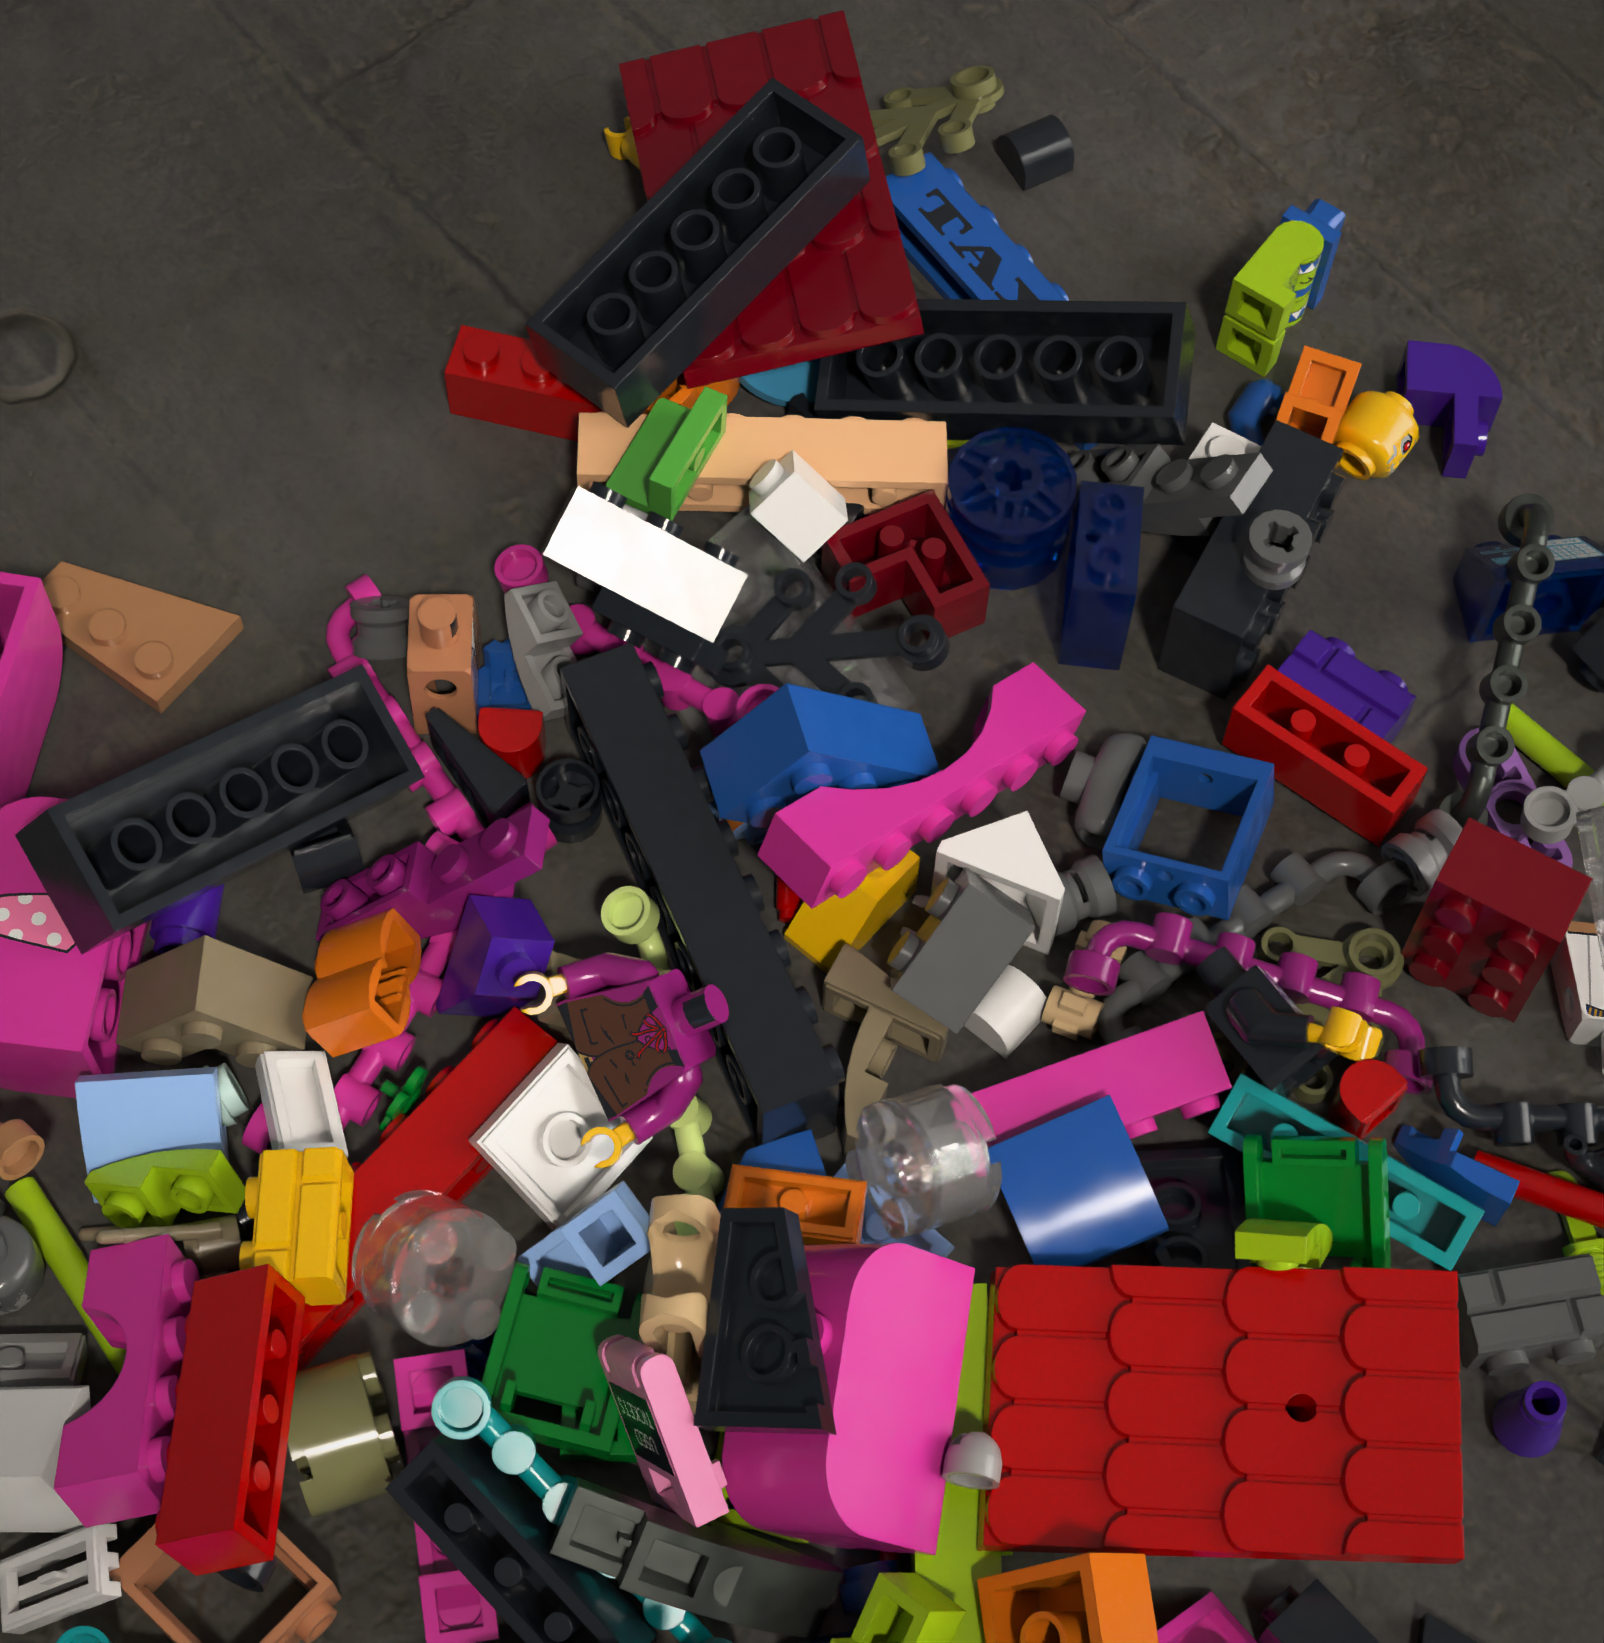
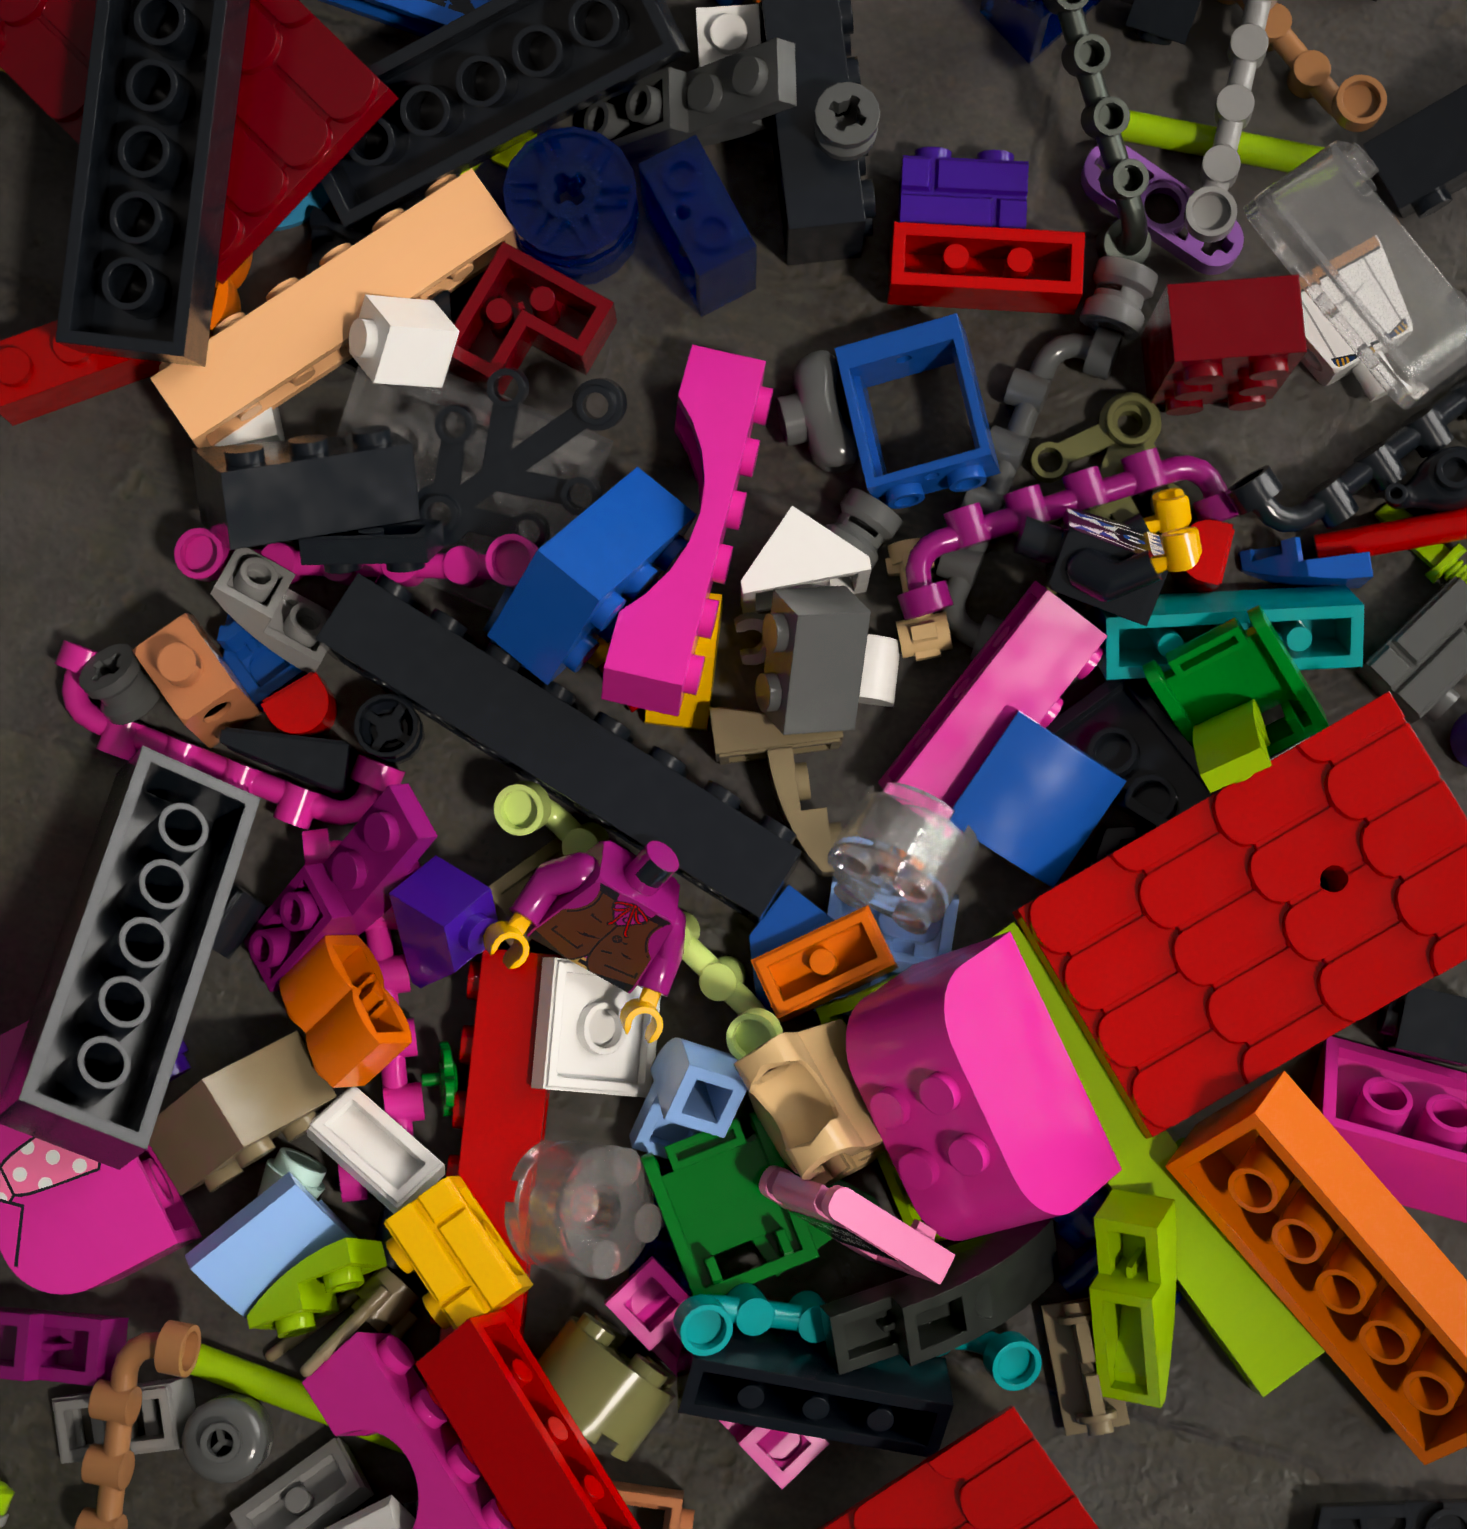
camera: 30 degrees left, 20 degrees up
bright green panel [606,386,728,521] -> none
black wing [694,1207,837,1435] -> none
light grey hinge [942,1431,1002,1490] -> none

